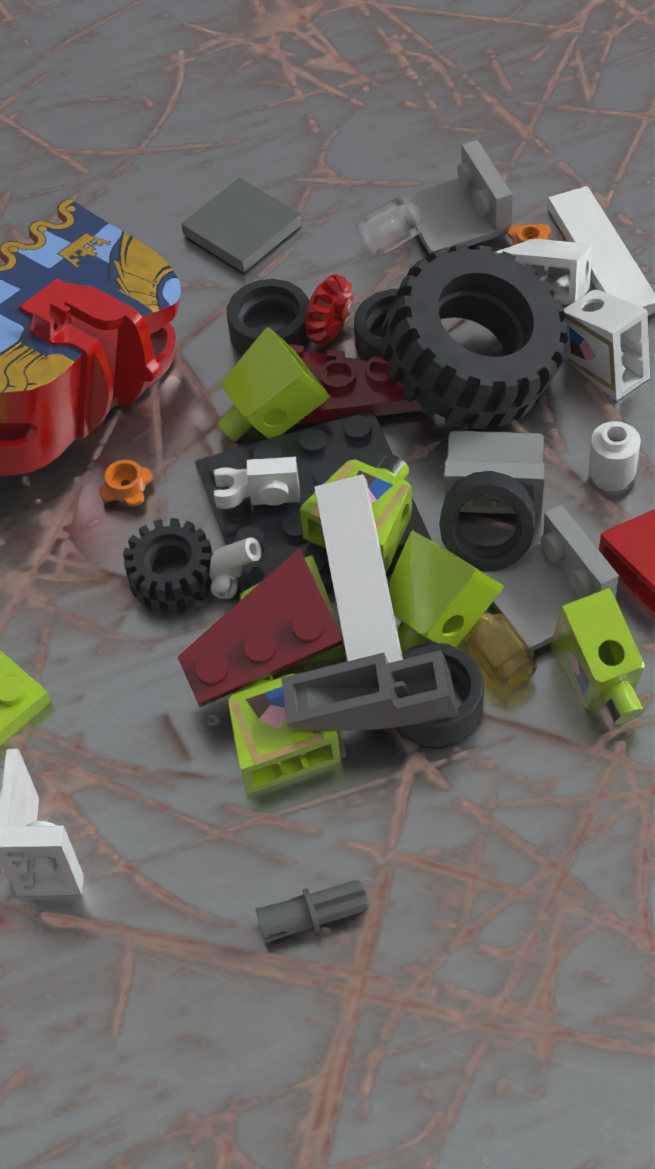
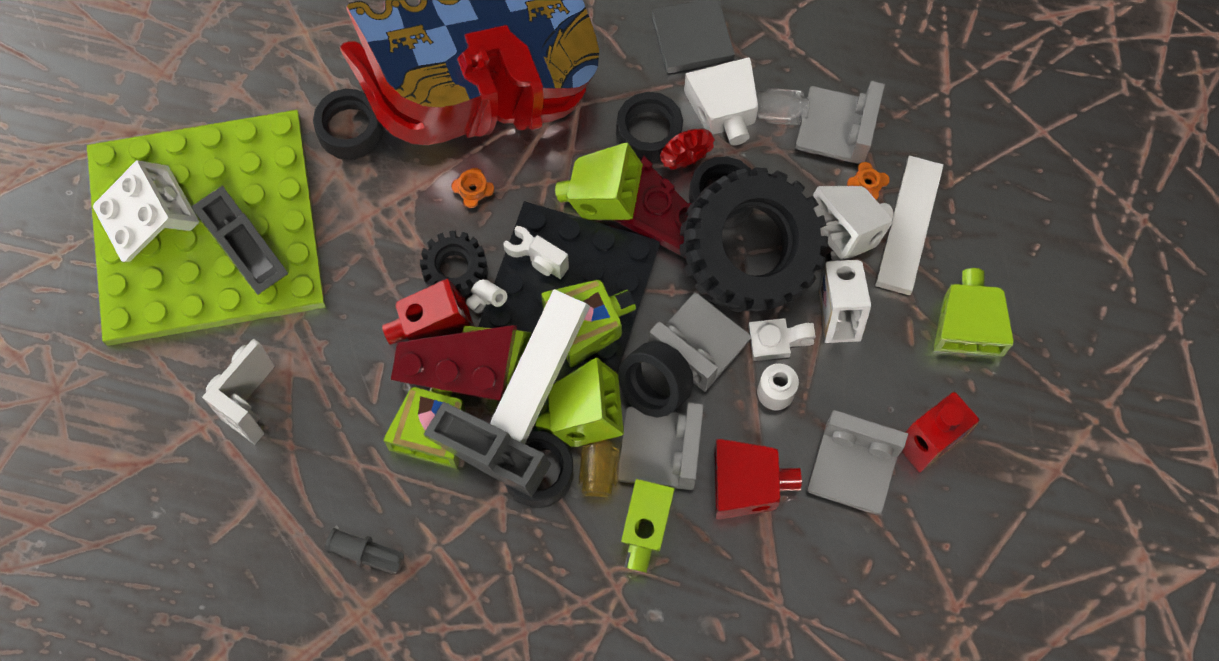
camera: 30 degrees right, 15 degrees up
none -> red torso [382,278,475,345]
none -> white torso [684,57,758,145]
none -> white plate [748,318,816,361]

